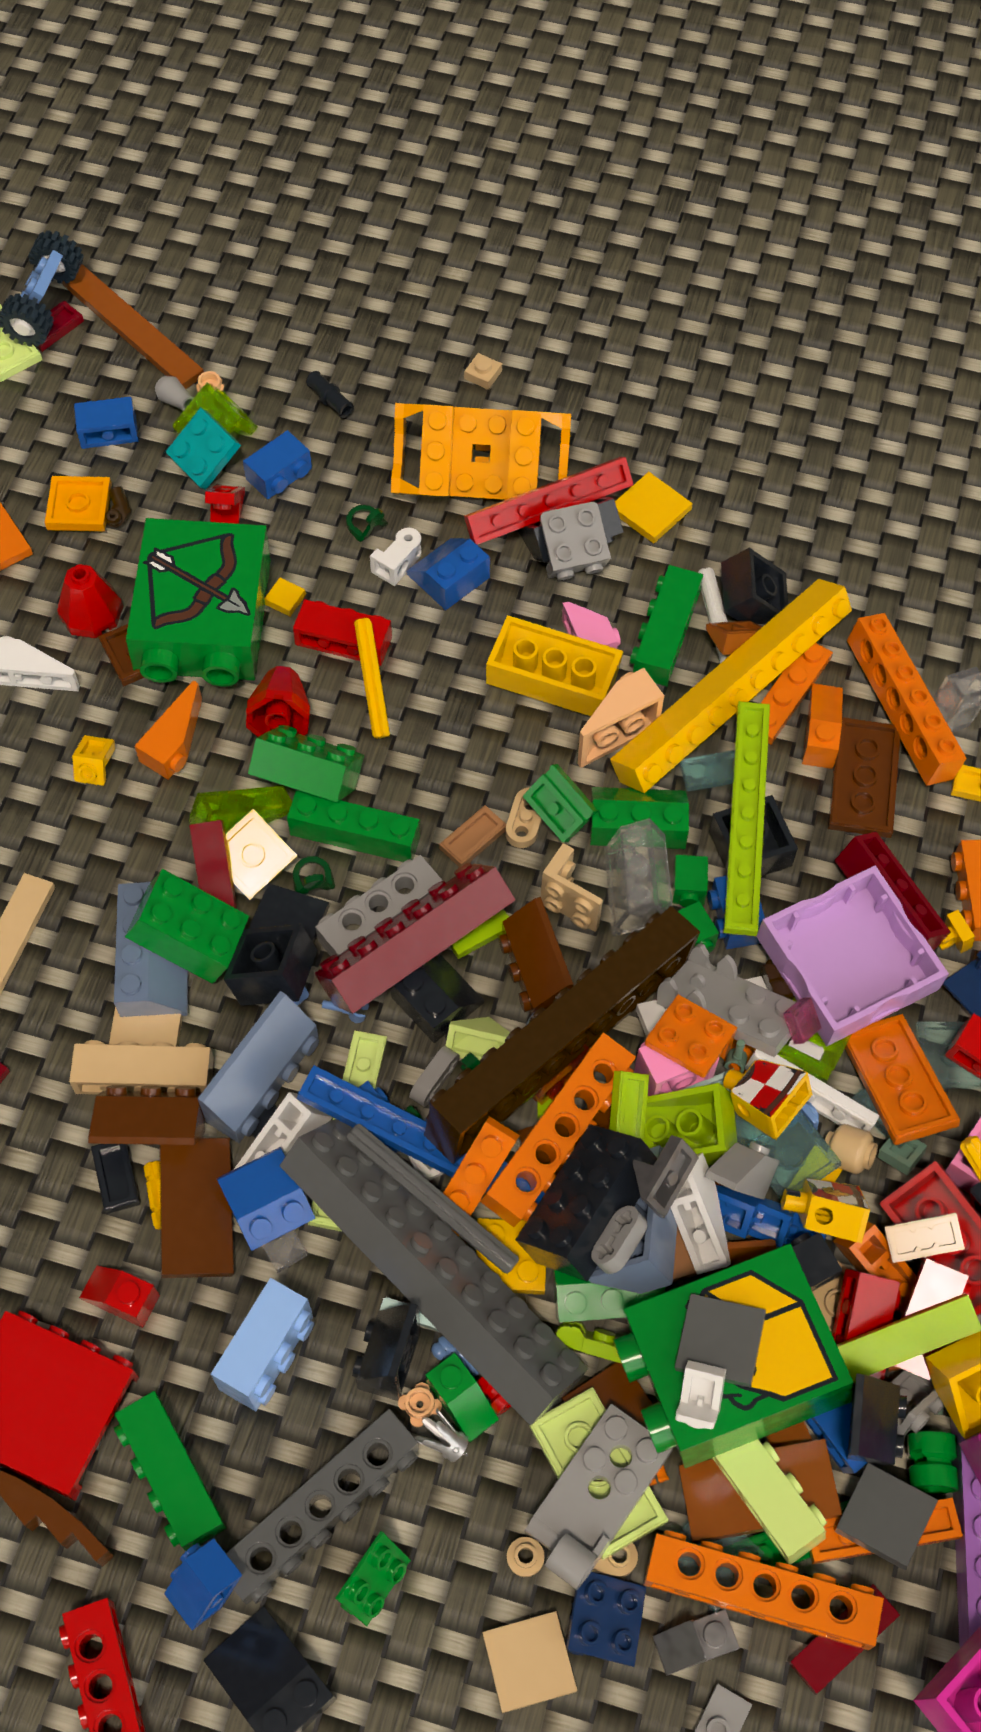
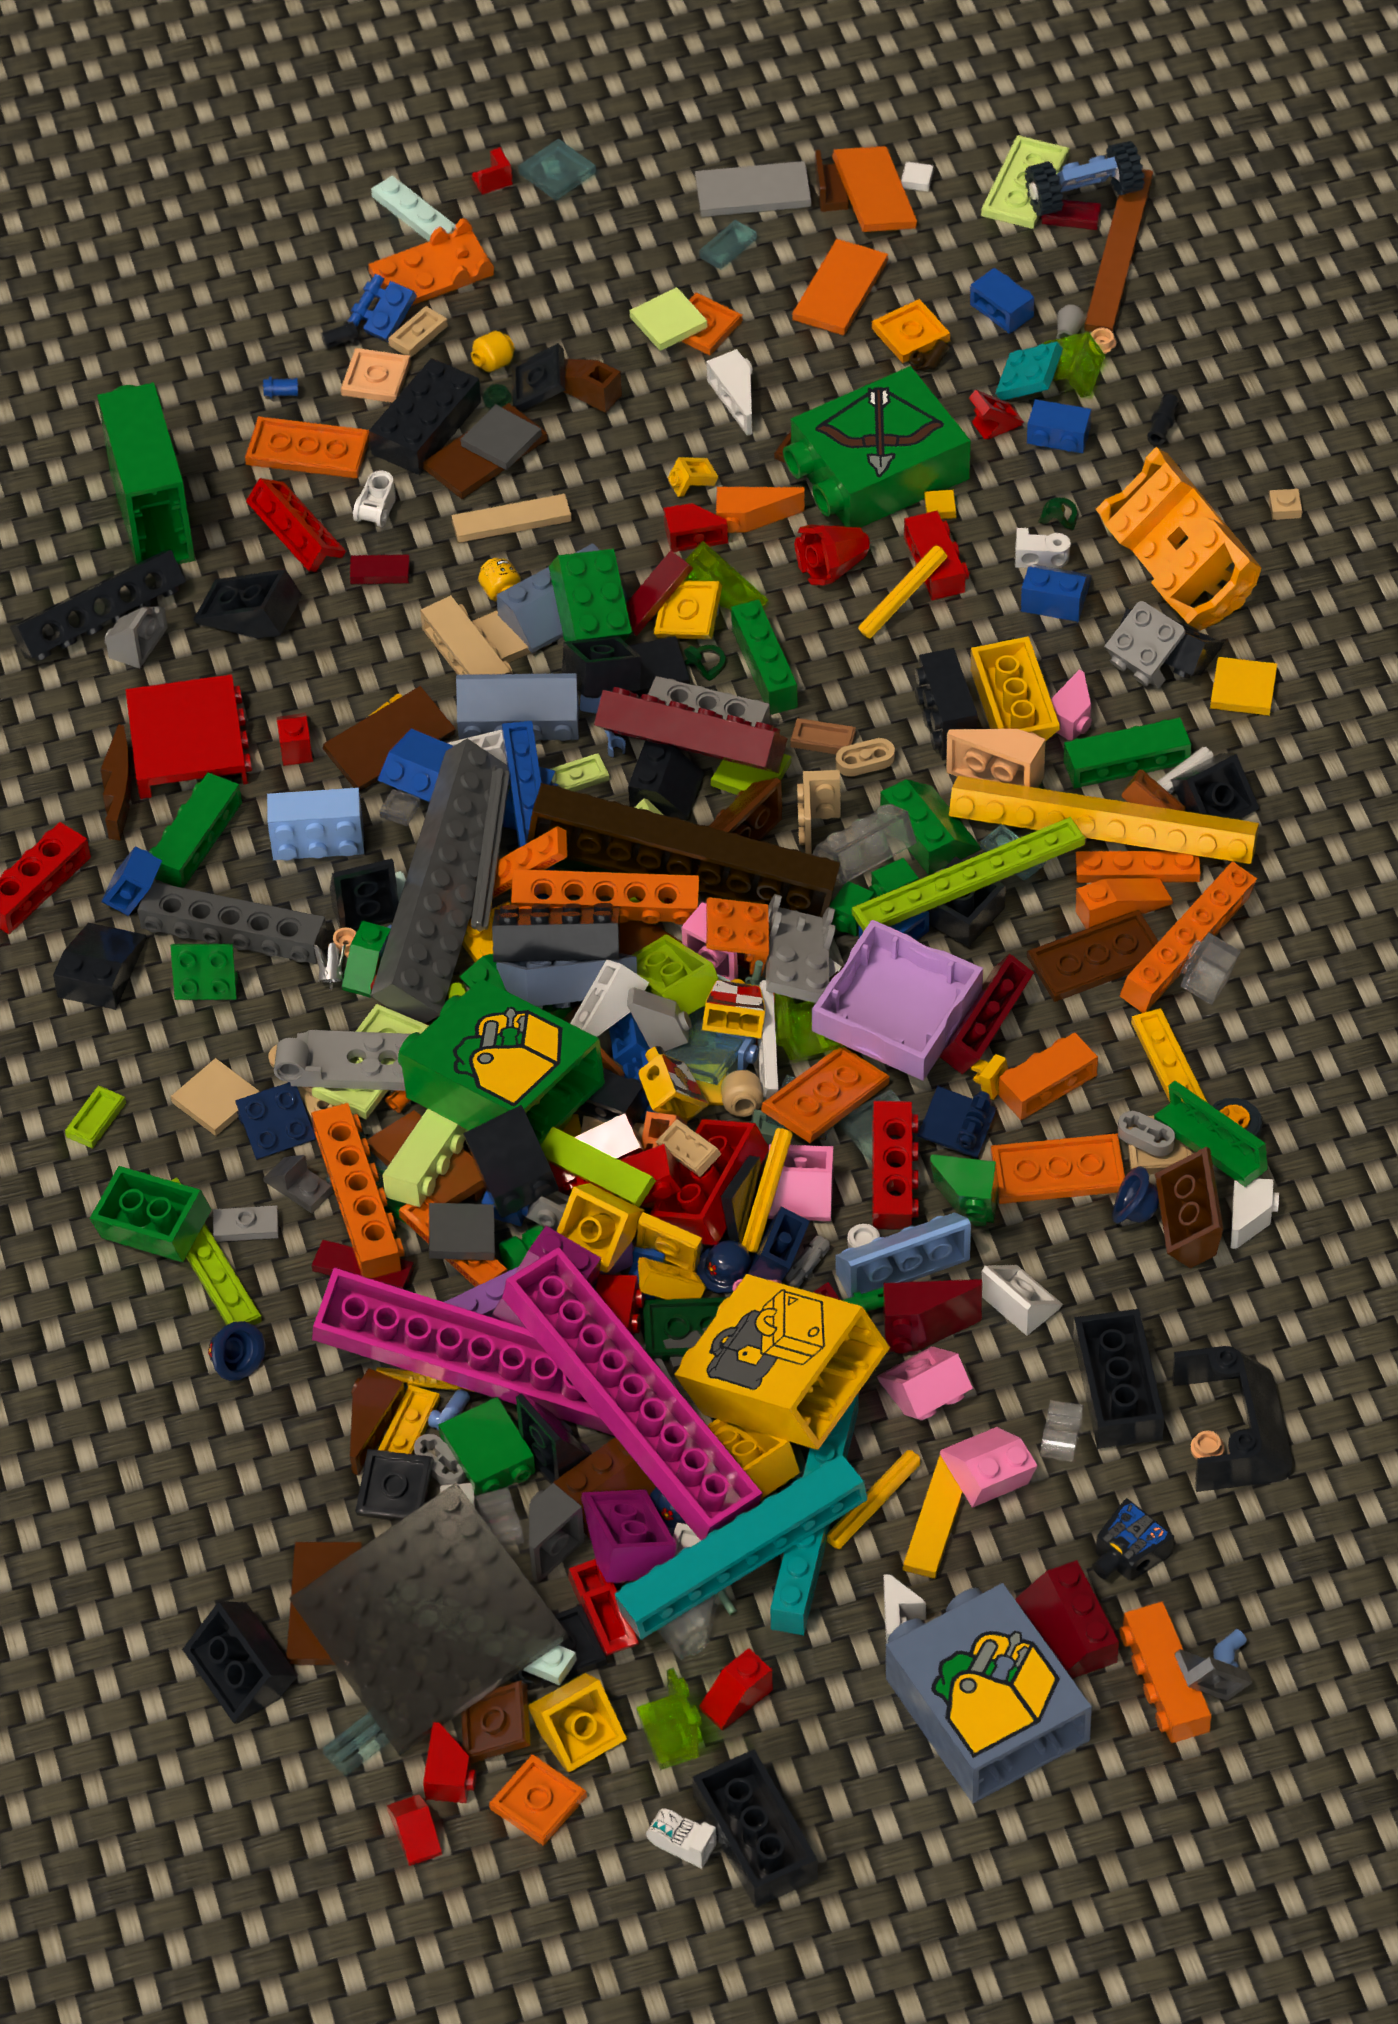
camera: 60 degrees right, 10 degrees down
red cone [57,564,124,638] -> none
reddish brown slope [88,1085,205,1145] -> none
black tile [91,1144,140,1214] -> none
green brick [248,725,364,802] -> none
plate [464,456,633,545] -> none
green plate [523,764,598,843] -> none
light grey beam [591,1206,647,1274] -> none
lime tile [609,1071,649,1141] -> none
flat silver slope [633,1135,699,1218] -> none
dark grey tile [675,1294,766,1388] -> none
white bracket [675,1360,726,1429] -> none
clear pink tile [783,997,822,1044] -> none
tile [788,1034,824,1064] -> none
none -> yellow head [478,558,522,602]
none -> red slope [663,503,728,552]
none -> black brick [915,648,978,761]

